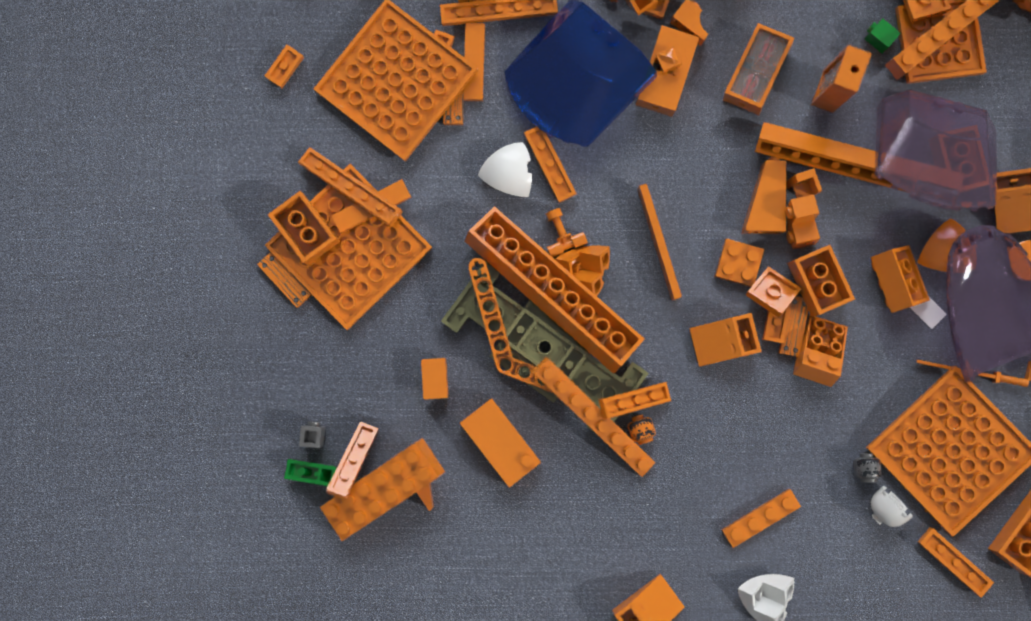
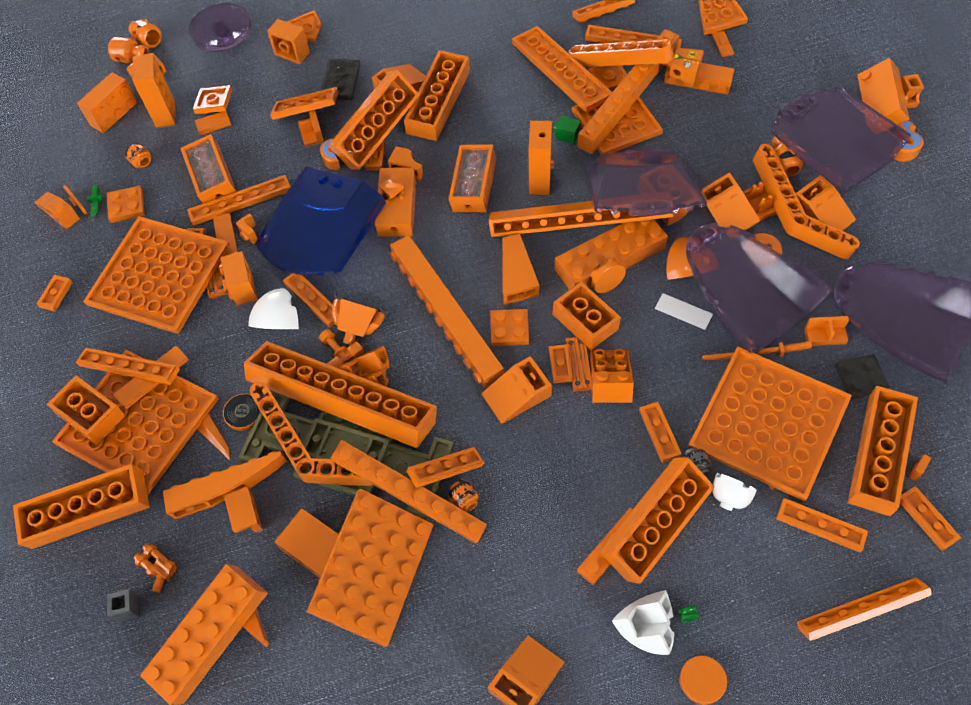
camera: 10 degrees left, 25 degrees down
orange tile [257,252,312,308] -> none
green slope [284,459,337,486] -> none
plate [327,422,379,500] -> none
orange tile [637,184,682,301] -> none
orange plate [746,266,802,318] -> none
orange brick [785,195,820,249] -> none
orange panel [786,168,822,198] -> none
orange slope [871,245,930,313] -> none
none -> orange brick [13,464,150,549]
none -> orange piece [133,543,177,593]
none -> orange slope [163,451,288,520]
none -> orange bar [197,413,230,460]
none -> orange brick [219,251,258,306]
none -> black tile [223,393,260,431]
none -> orange bracket [236,213,258,245]
none -> orange plate [306,489,434,647]
none -> orange torso [331,291,390,345]
none -> orange brick [390,235,504,388]
none -> orange brick [554,219,668,290]
none -> orange tile [590,258,626,293]
none -> orange brick [599,457,714,584]
none -> orange plate [639,402,682,463]
none -> green bush [677,605,700,622]

